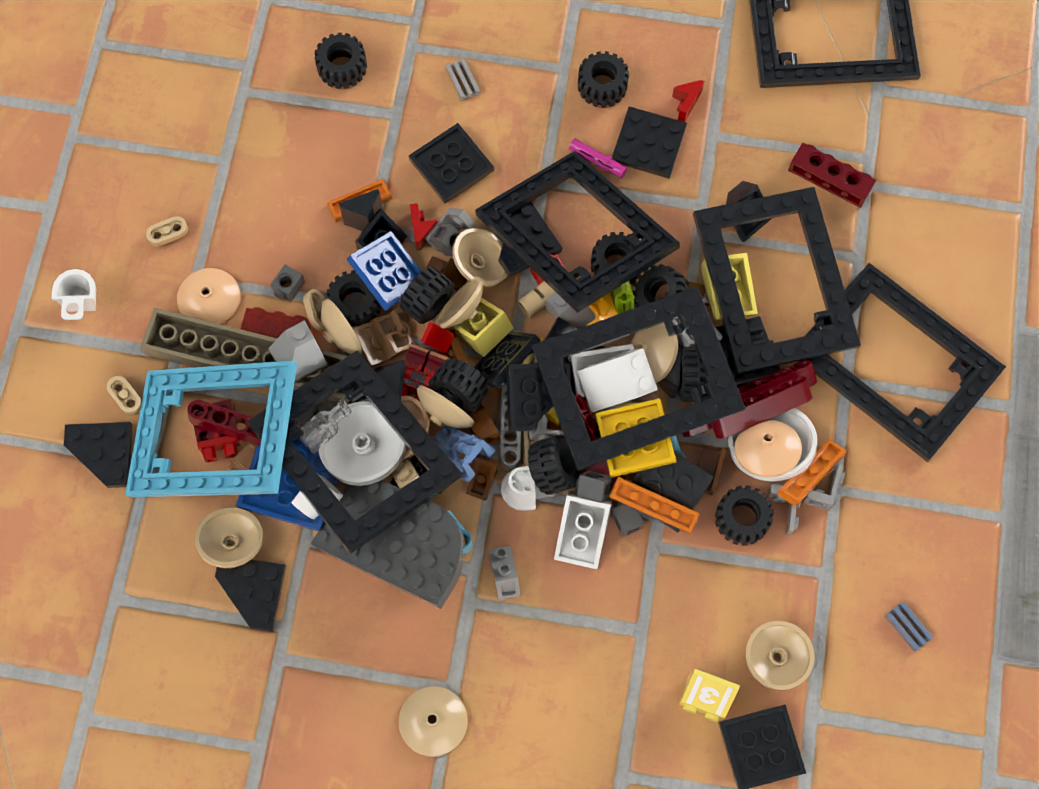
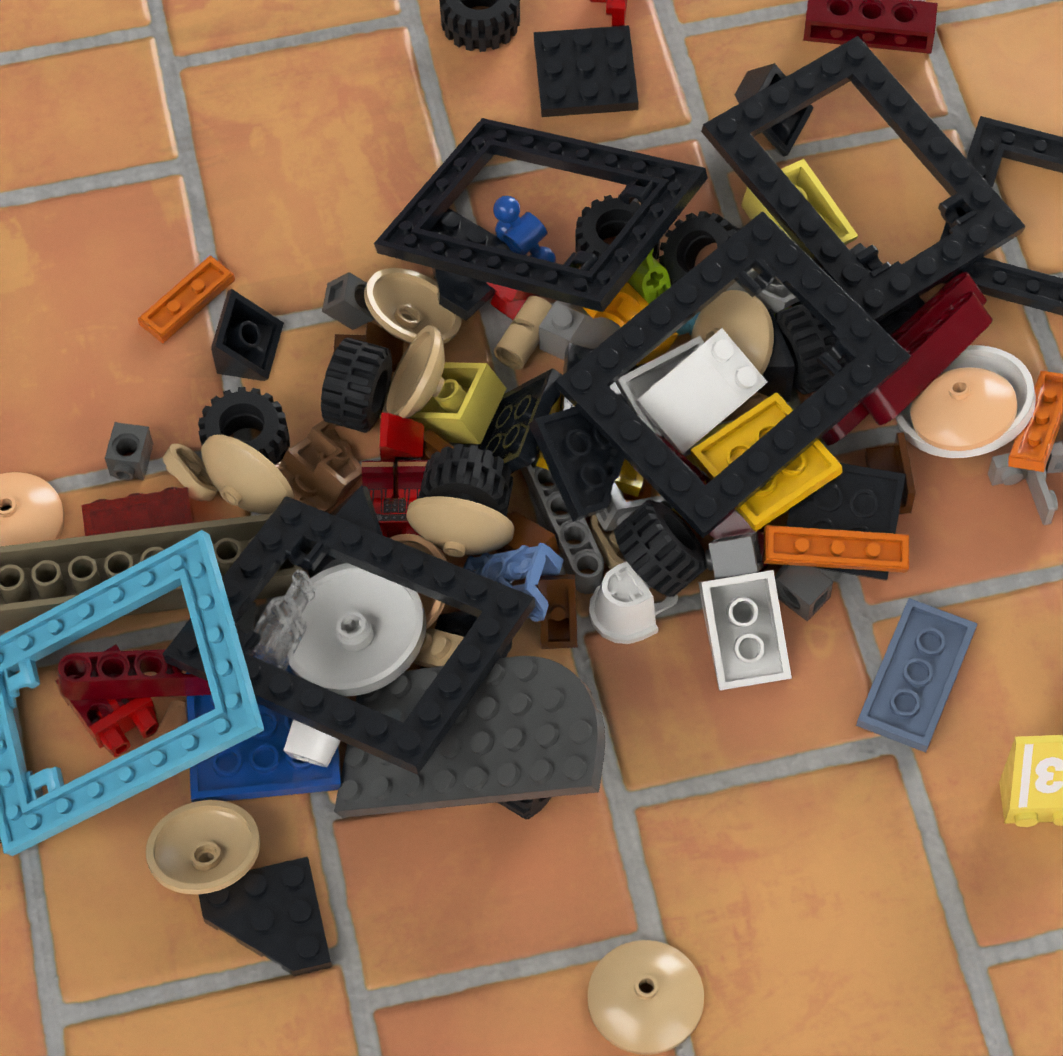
camera: 20 degrees left, 10 degrees down
light grey slope [269,321,328,383] -> none
black tyre [314,32,367,89] -> none
black slope [339,189,383,231] -> none
plate [347,231,422,311] -> none
black plate [408,123,494,204] -> none
red slope [409,203,438,250] -> none
light grey bracket [426,207,476,252] -> none
light grey tile [446,58,480,101] -> none
light grey bracket [489,546,521,600] -> none
dark pink pin [569,138,628,179] -> none
black tyre [715,485,774,546] -> none
none -> blue piece [493,196,556,263]
none -> sand blue plate [856,598,977,753]

